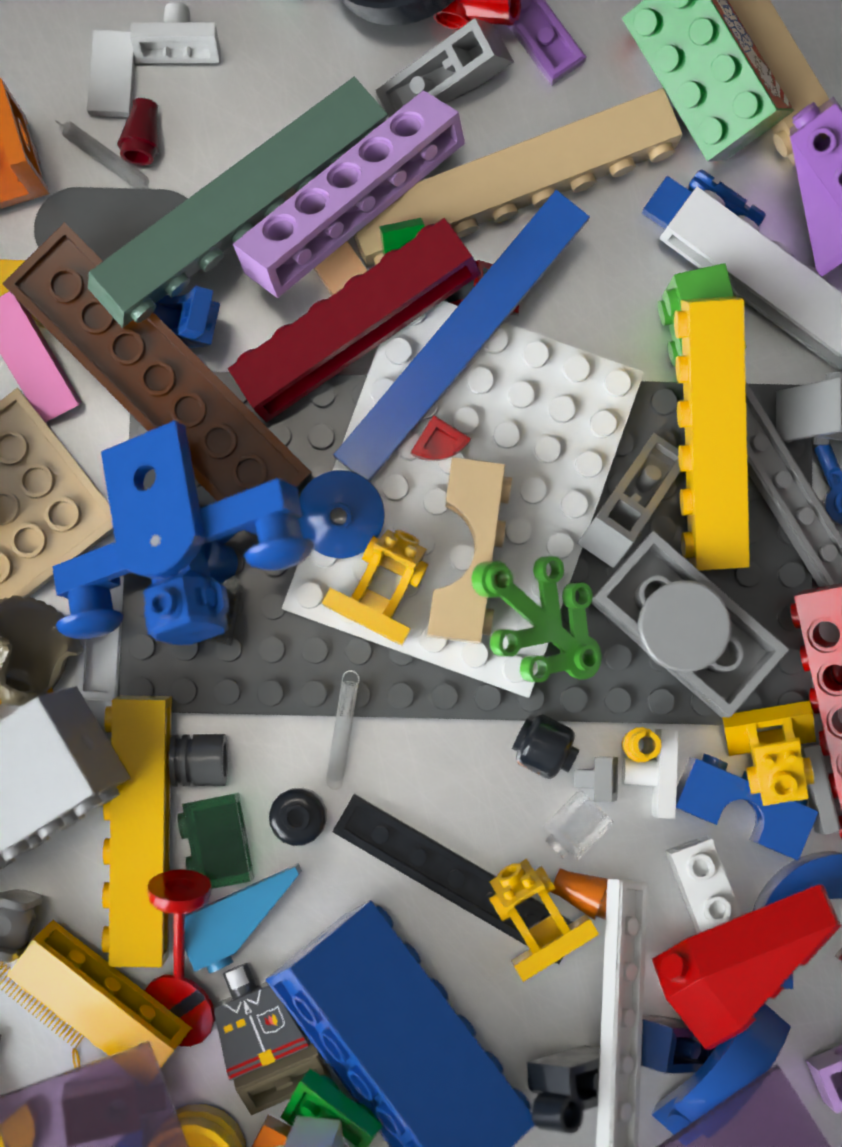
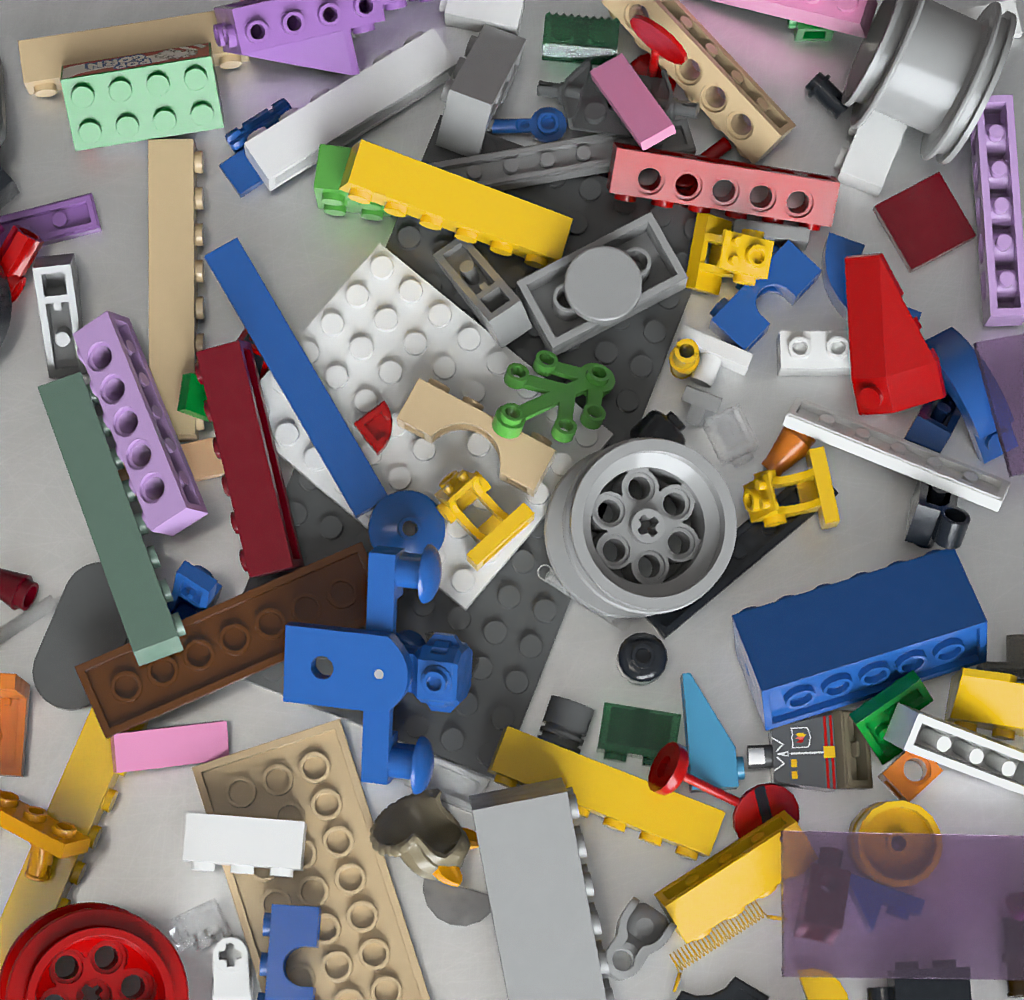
camera: 70 degrees left, 5 degrees down
none -> light grey wheel [544,437,737,619]

